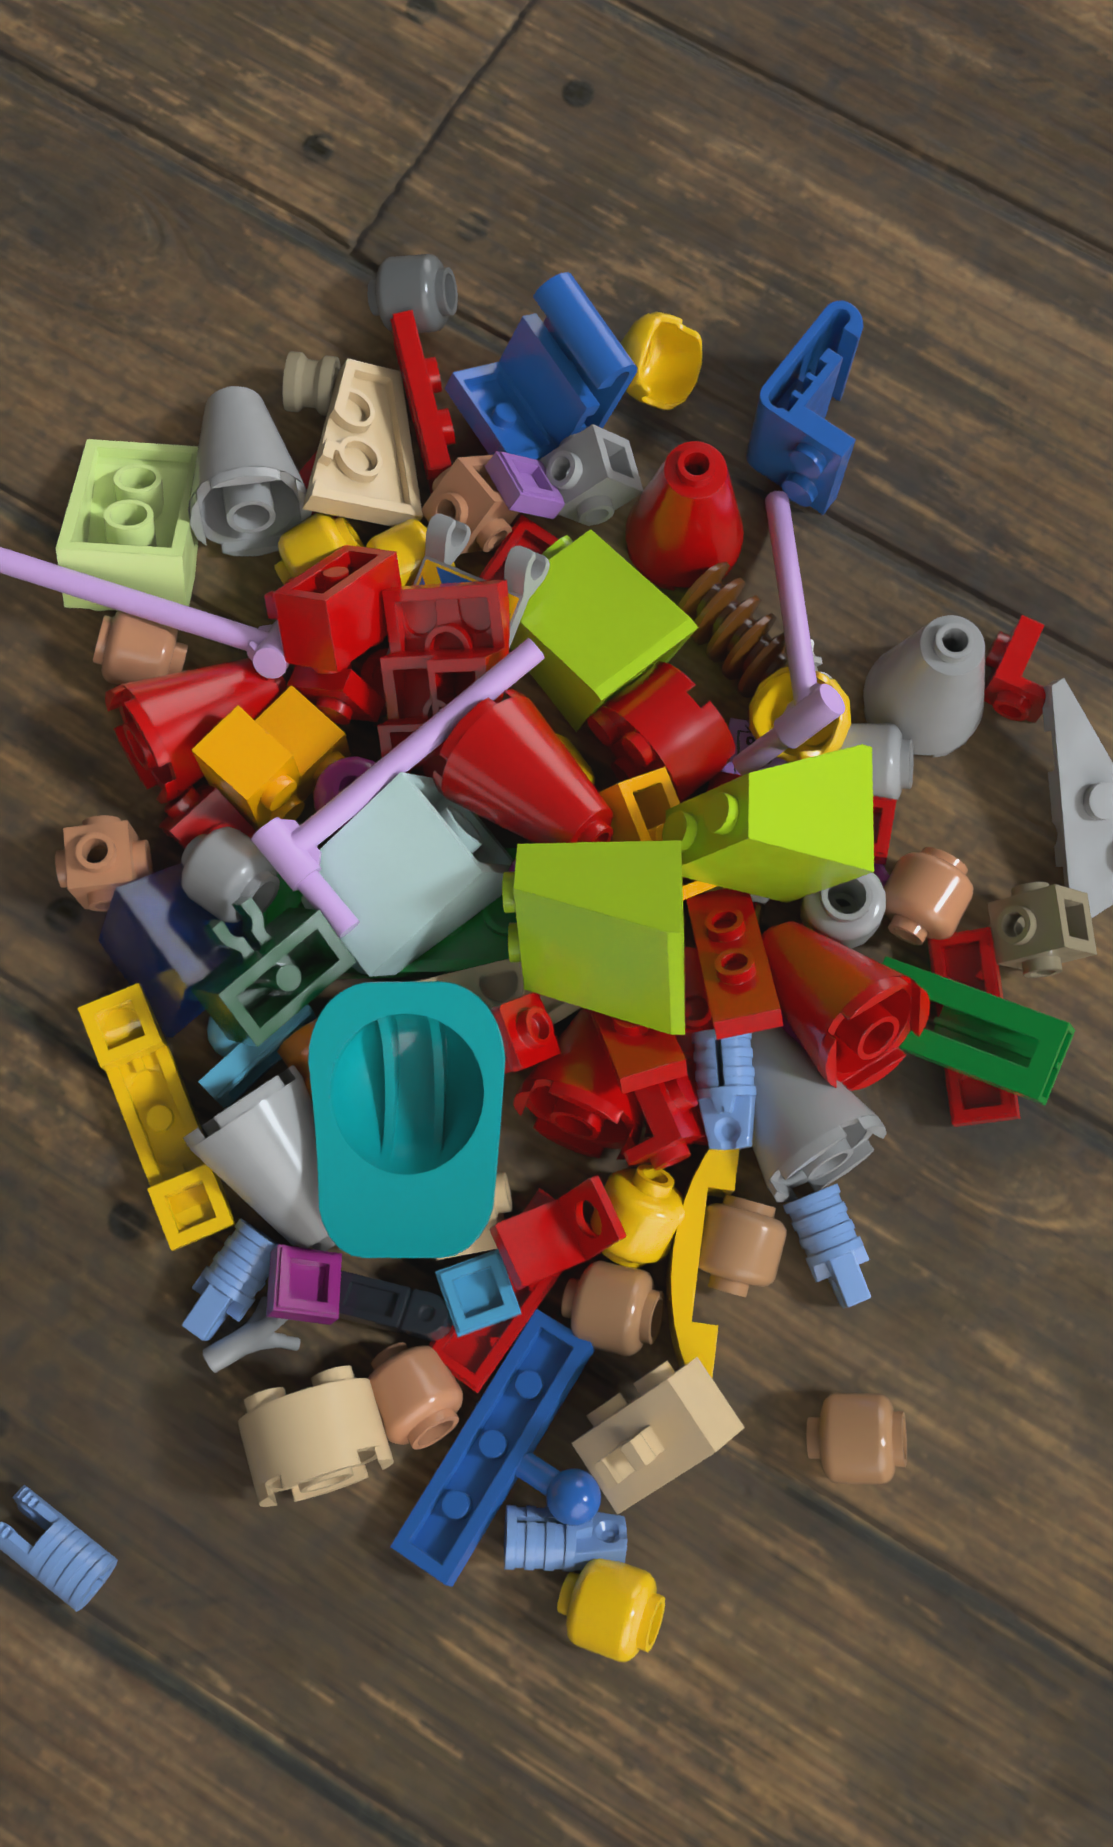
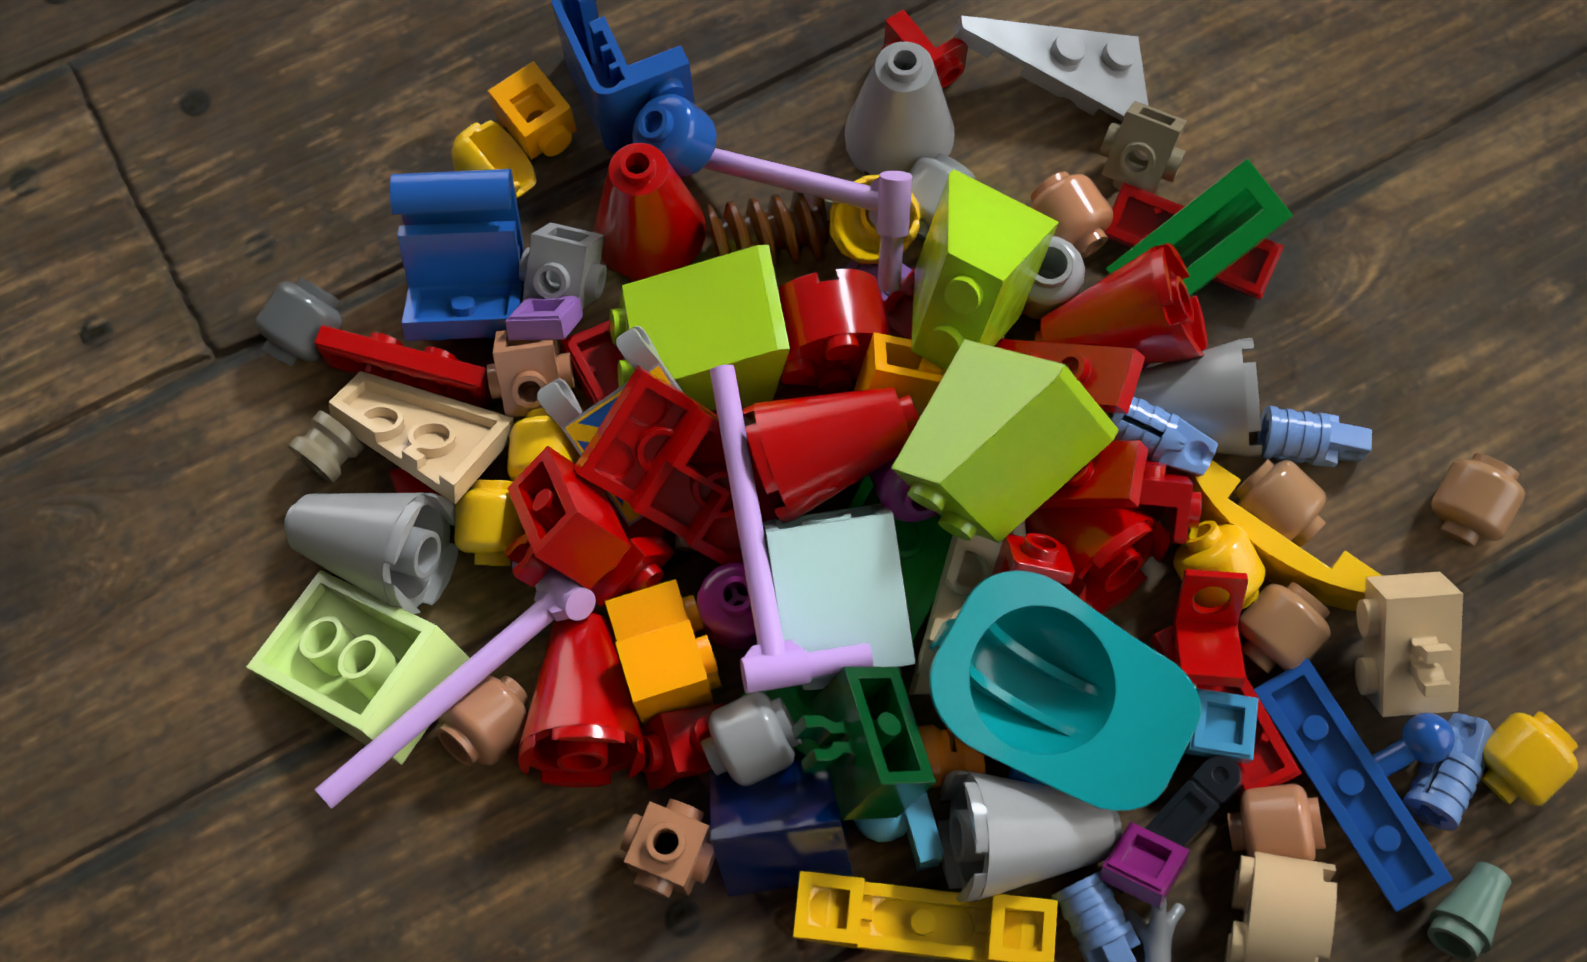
camera: 55 degrees left, 5 degrees down
none -> light orange brick [488,61,577,160]
none -> blue head [632,94,717,177]
none -> sand green cone [1427,862,1511,962]

